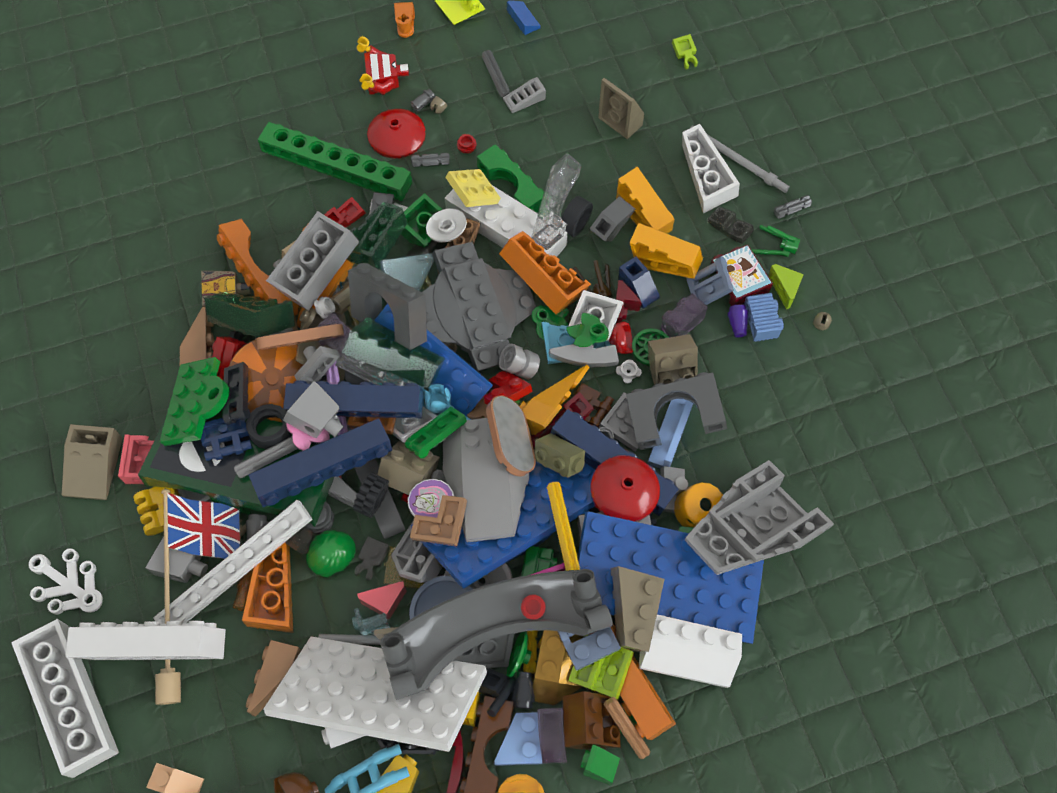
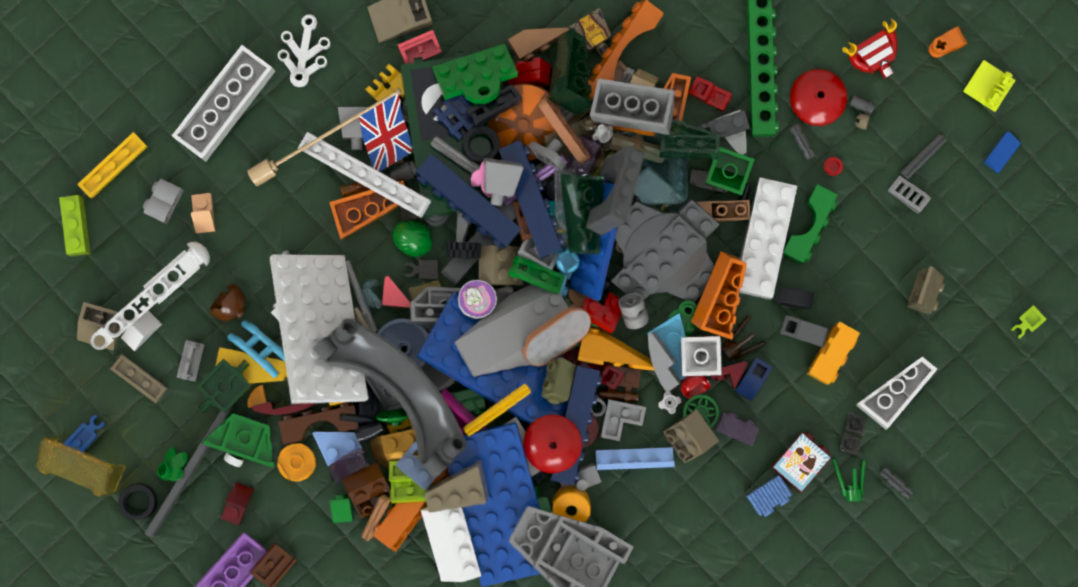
camera: 65 degrees right, 20 degrees up
white brick [65,621,226,660] -> none
medium nougat slope [246,640,301,716] -> none
medium nougat plate [410,495,467,546] -> none
white dish [426,209,467,242] -> none
light yellow plate [445,169,501,207] -> none
red plate [521,595,546,620] -> none
clear arch [531,153,582,250] -> none
green plate [566,313,609,347] -> none
dark grey arch [626,372,727,450] -> none
light orange wedge [630,223,703,279] -> none
sand blue plate [686,256,734,308] -> none
light grey bar [690,125,790,193] -> none
dark purple cone [727,305,748,337] -> none
lime slope [768,264,804,309] -> none
dark tan hinge [813,312,832,330] -> none

